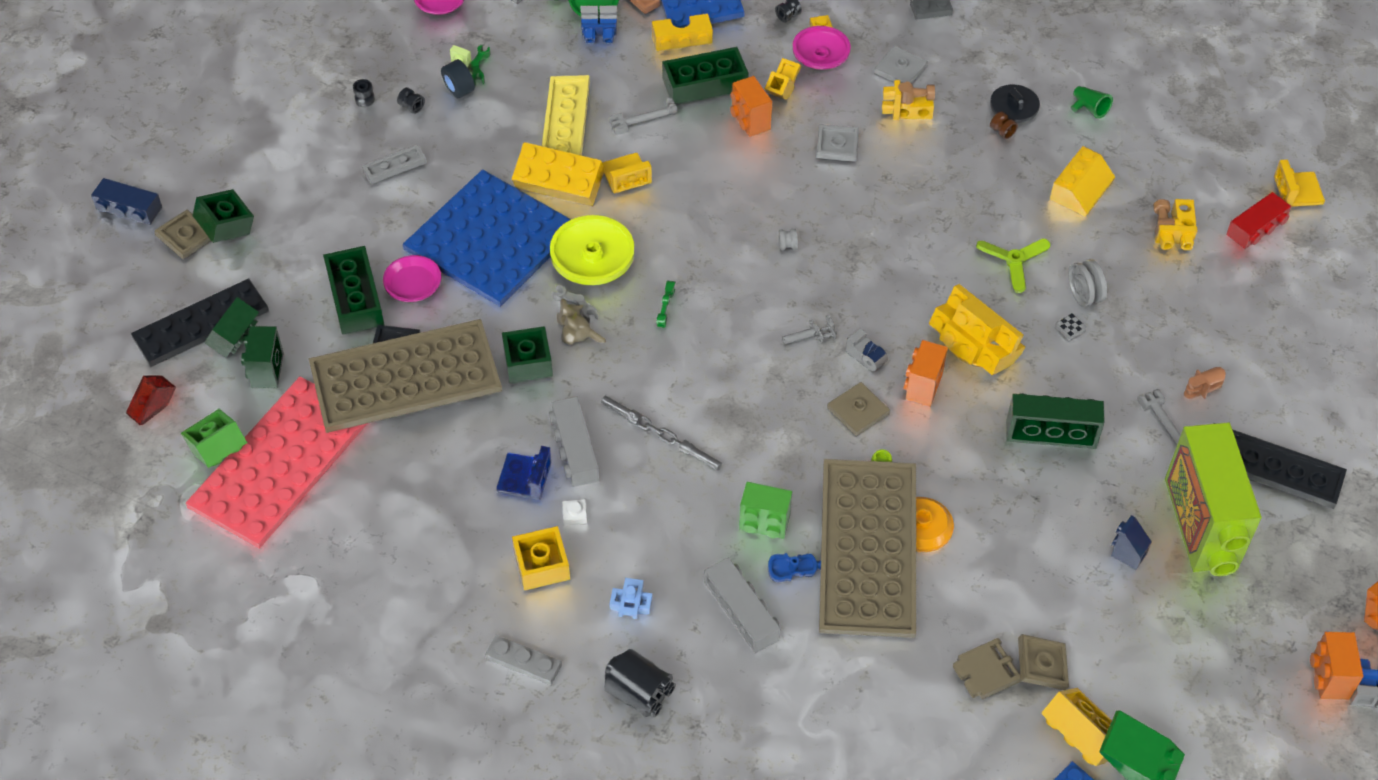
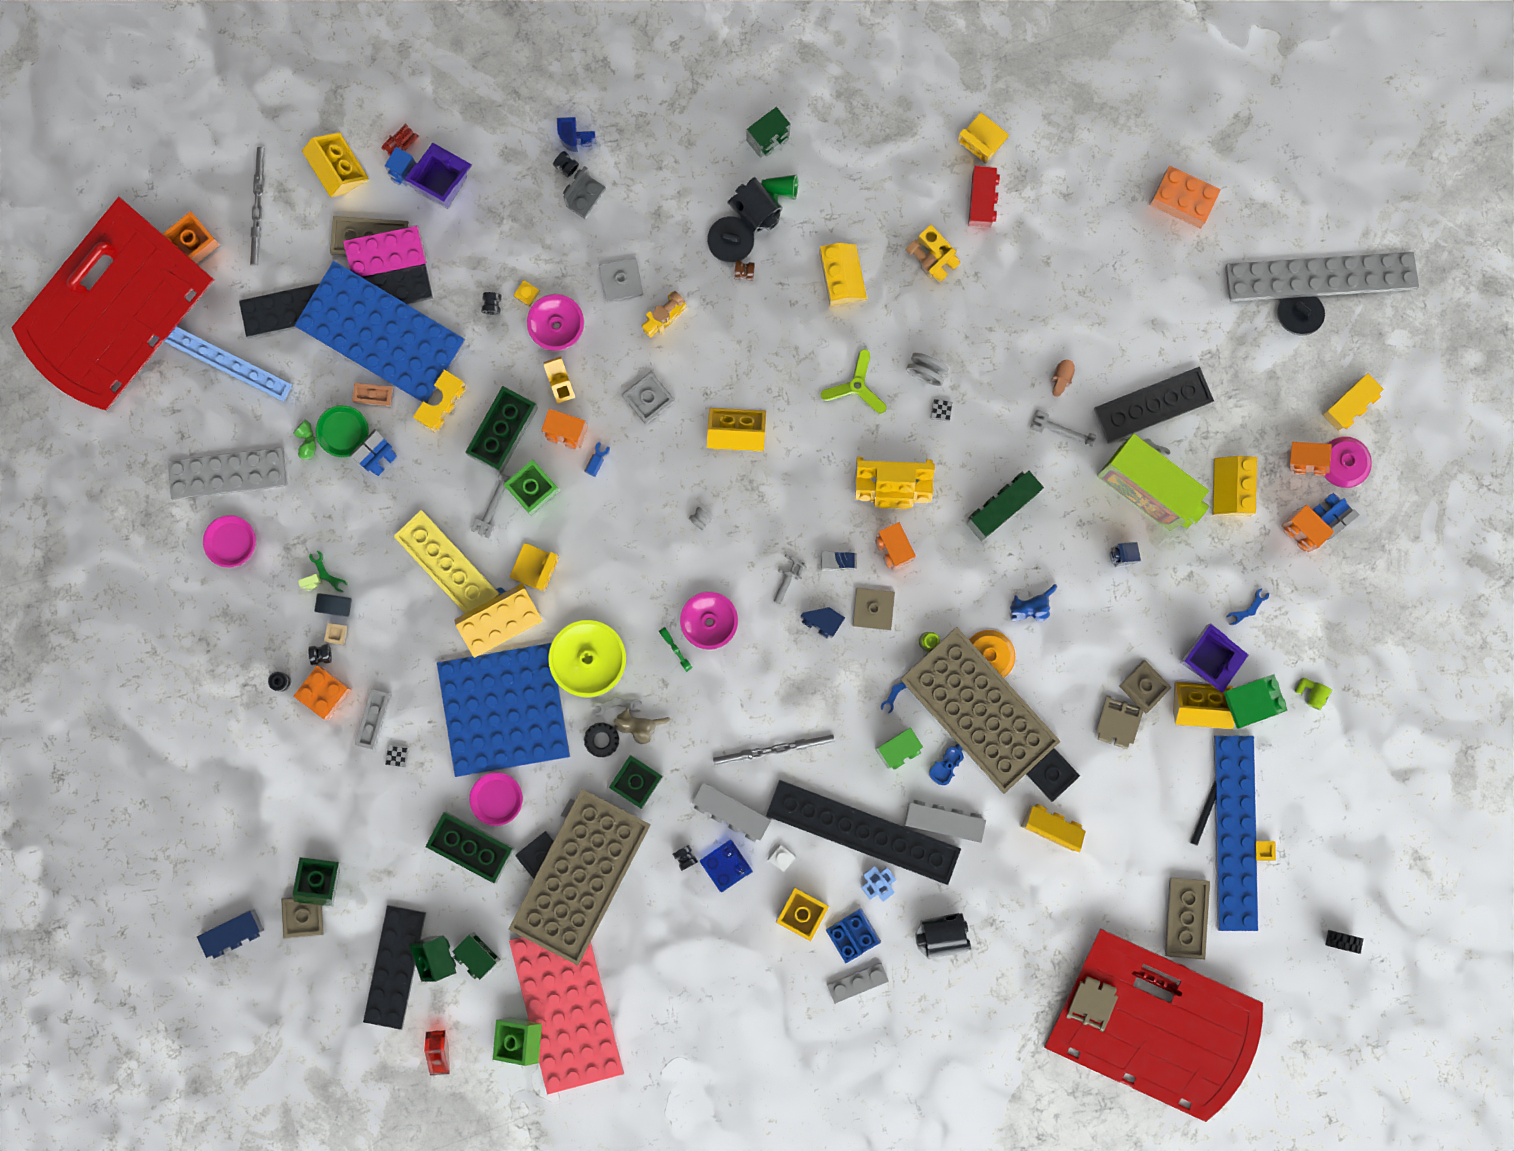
camera: 50 degrees left, 30 degrees up
none -> orange brick [293,665,352,720]
none -> tan plate [324,623,348,645]
none -> tile [385,746,408,767]
none -> bright green brick [503,459,559,516]
none -> blue bar [584,442,610,477]
none -> black tyre [584,722,619,758]
none -> black wheel [672,845,698,871]
none -> dark pink dish [680,592,738,650]
none -> yellow slope [707,408,766,451]
none -> black cylinder [727,177,783,233]
none -> dark green brick [746,106,790,158]
none -> black plate [766,780,961,885]
none -> dark blue slope [800,607,845,639]
none -> blue slope [826,908,881,963]
none -> blue piece [881,683,907,714]
none -> blue animal [1010,584,1057,622]
none -> yellow slope [1021,804,1086,853]
none -> black plate [1026,748,1080,802]
none -> dark purple piece [1180,623,1249,693]
none -> yellow slope [1212,456,1257,517]
none -> blue piece [1226,588,1269,625]

